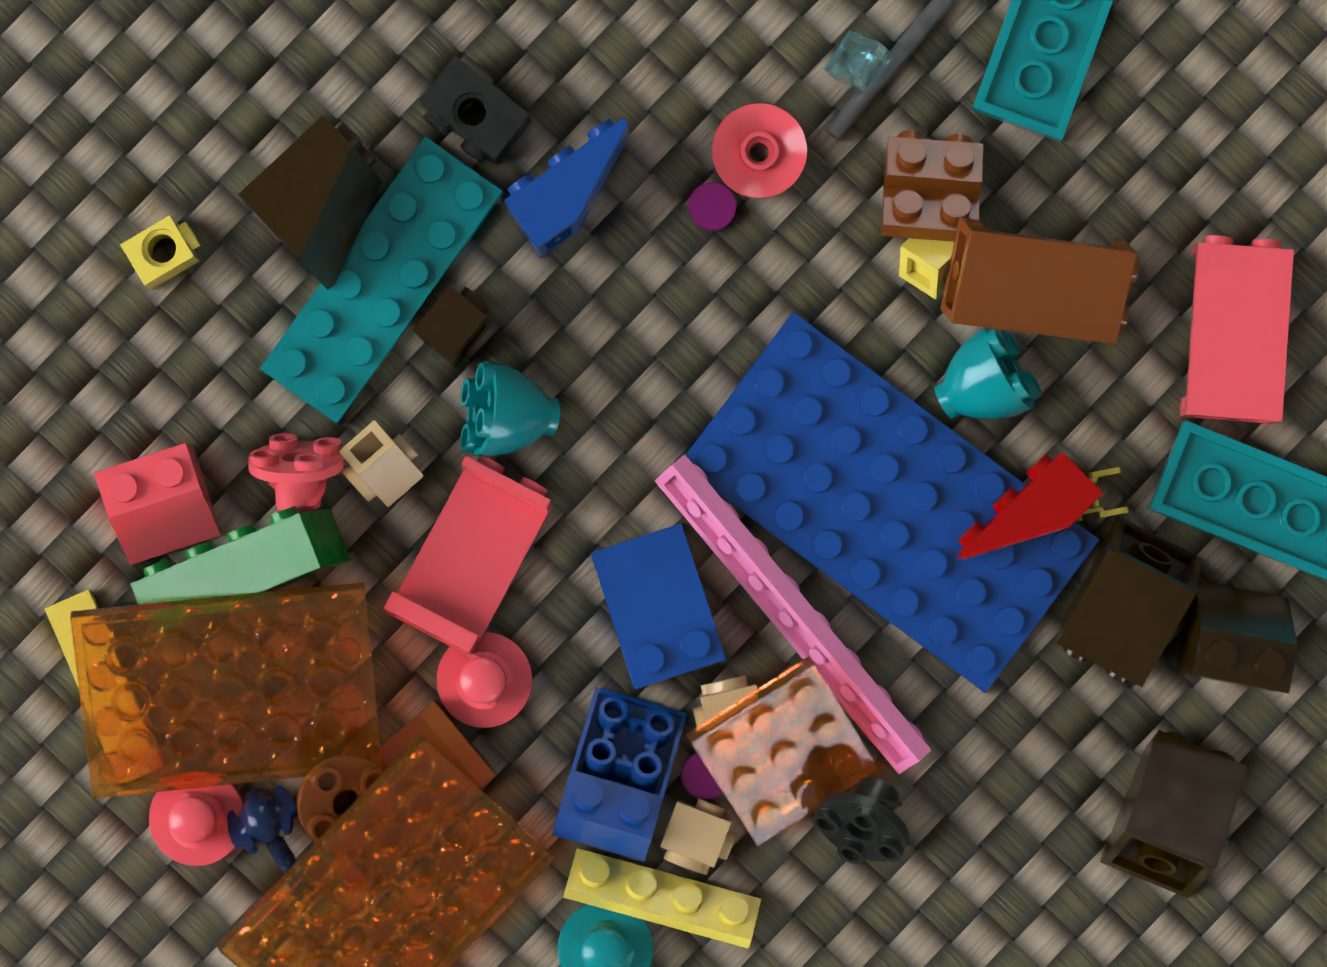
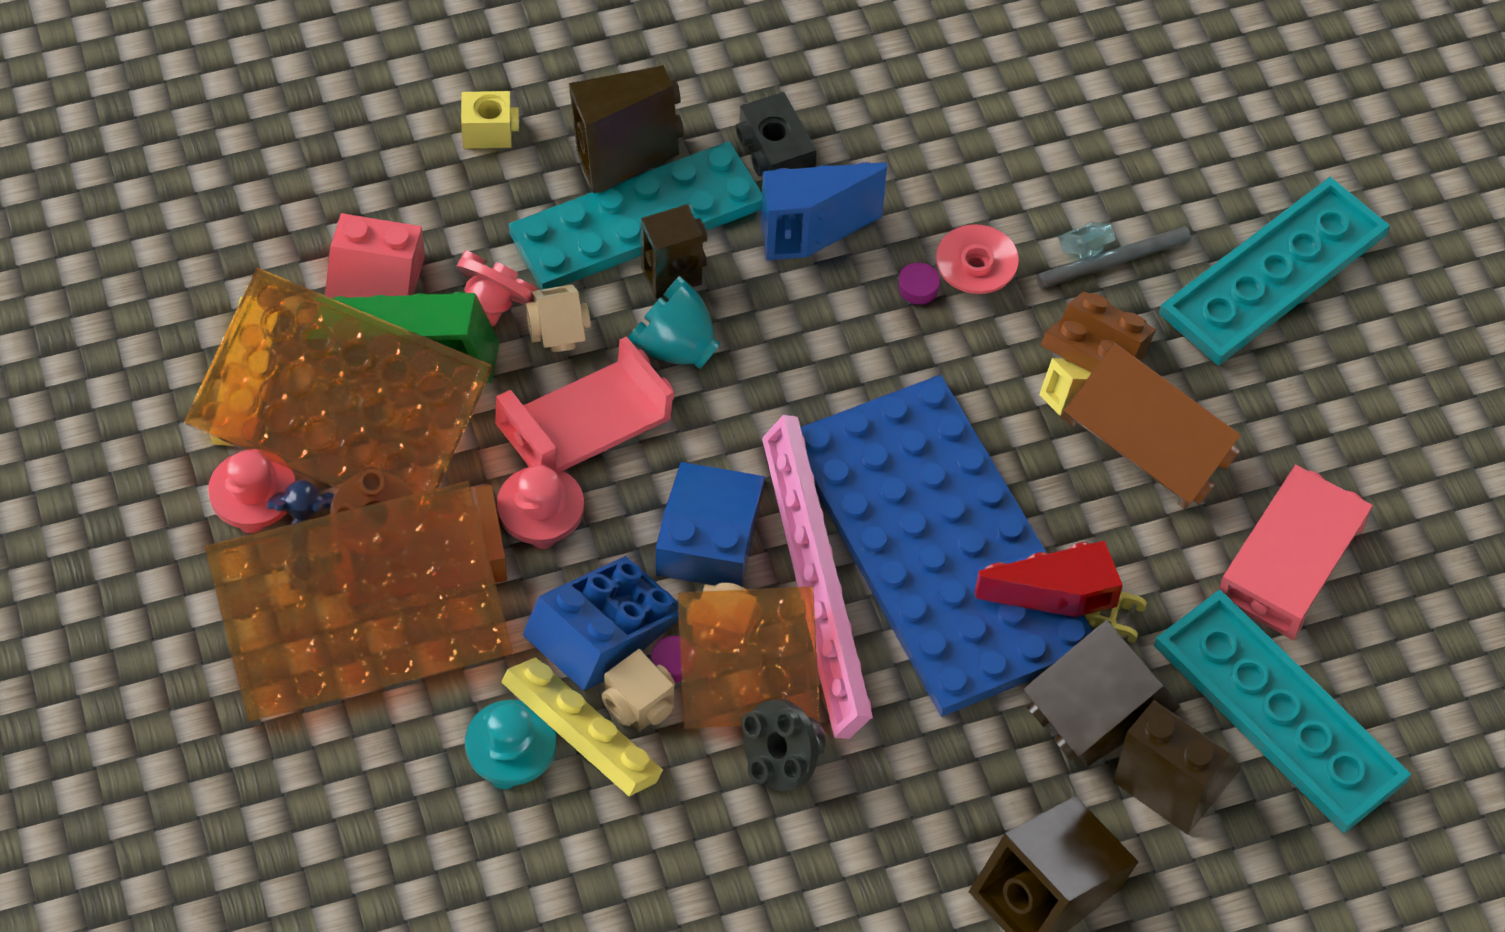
camera: 25 degrees right, 30 degrees down
teal piece [934,327,1042,420] -> none

